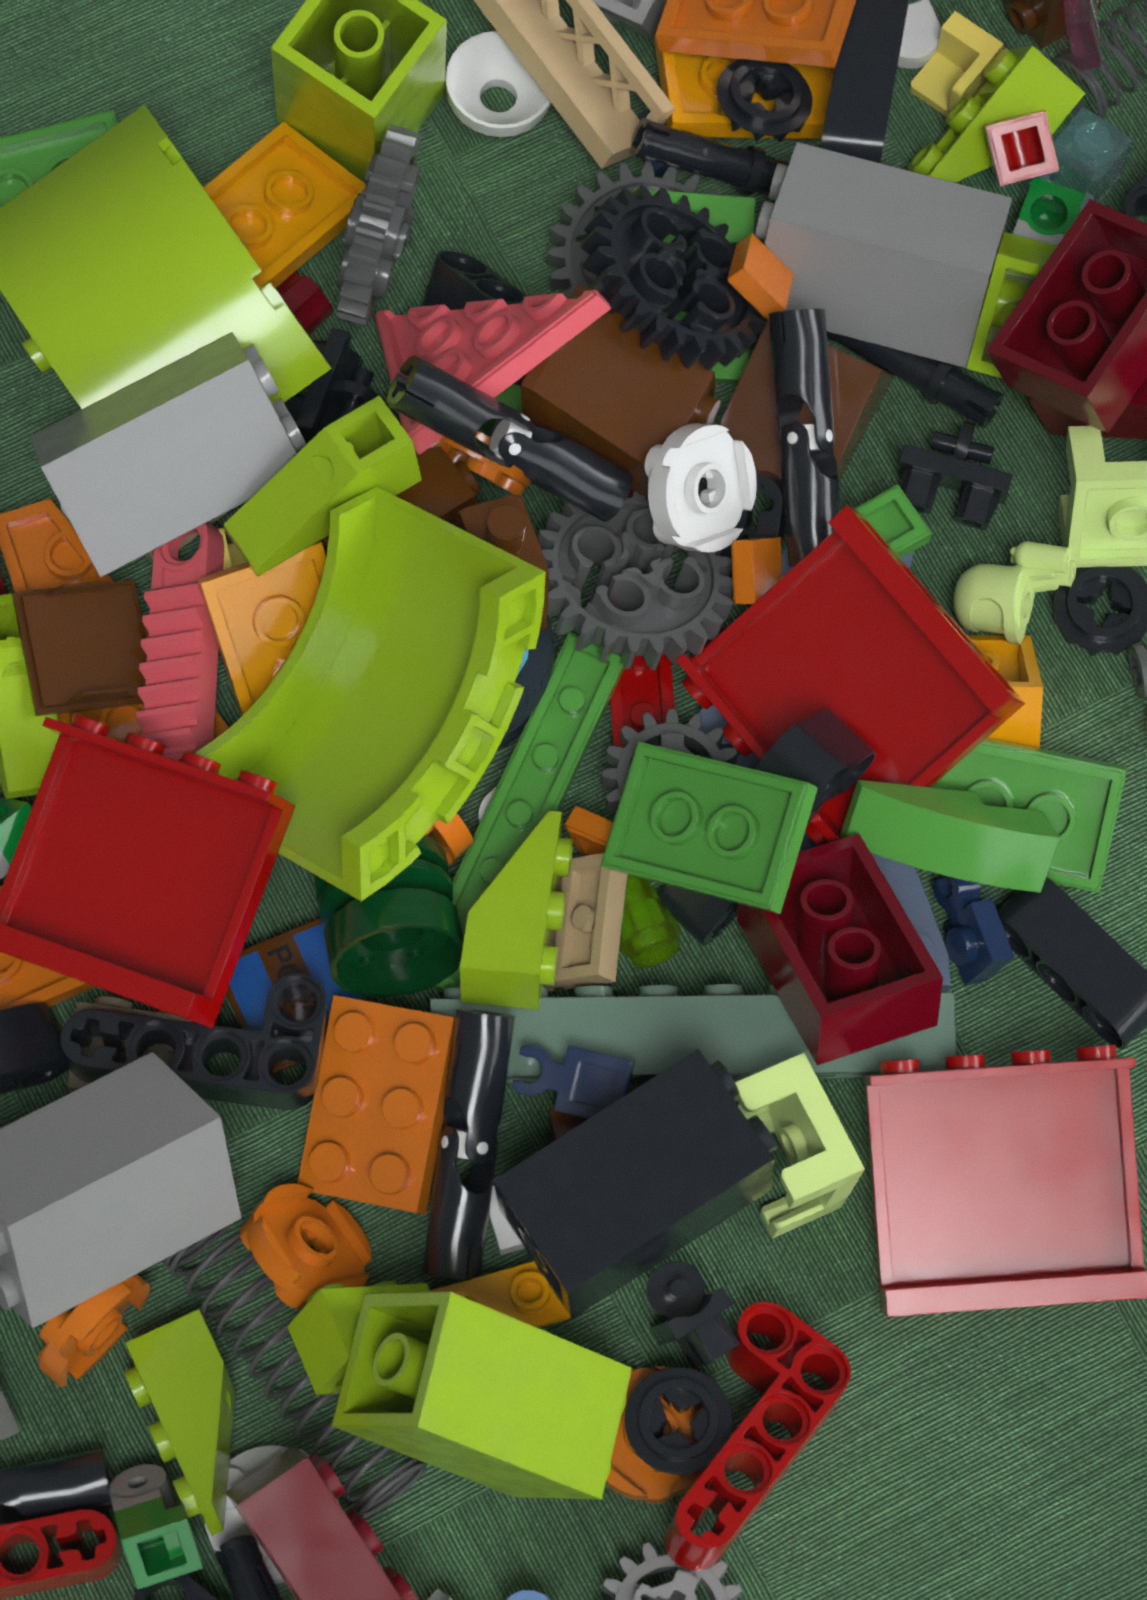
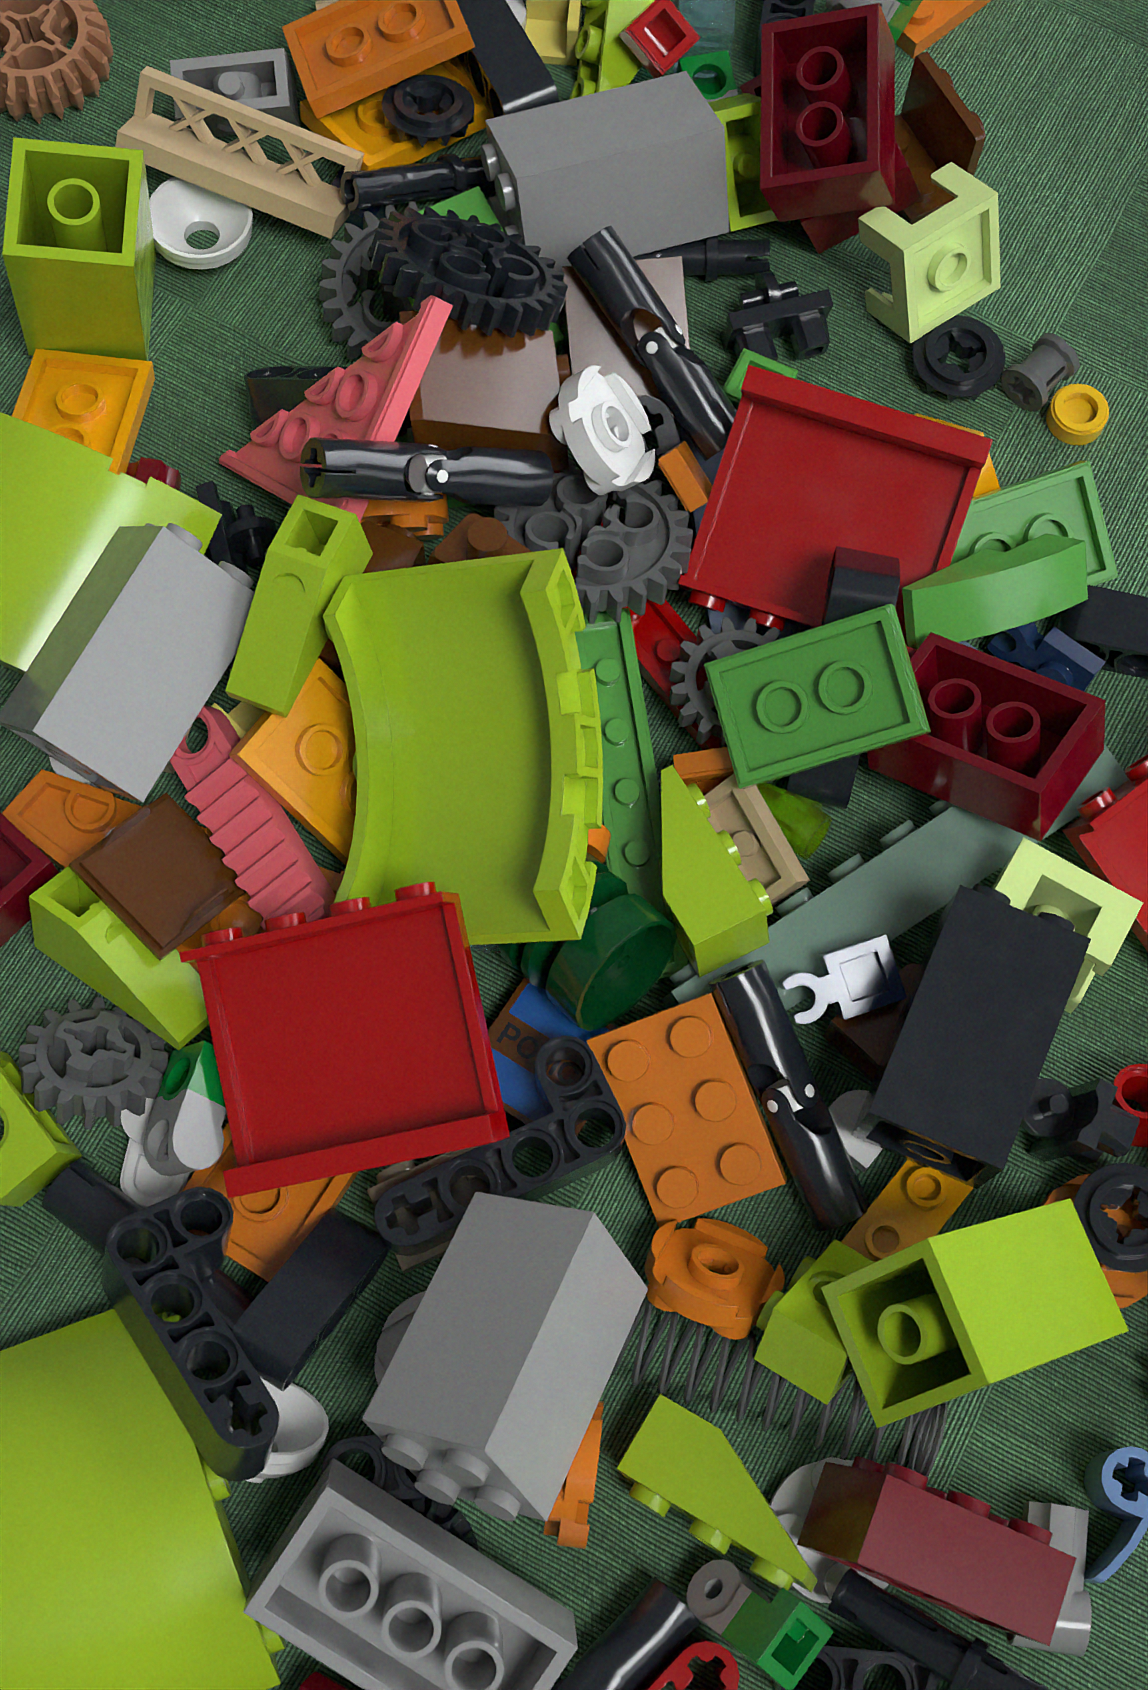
camera: 35 degrees left, 0 degrees up
dark grey gear [337,125,421,327] -> none
orange tile [727,233,794,321] -> none
yellowish green piece [953,541,1076,645] -> none

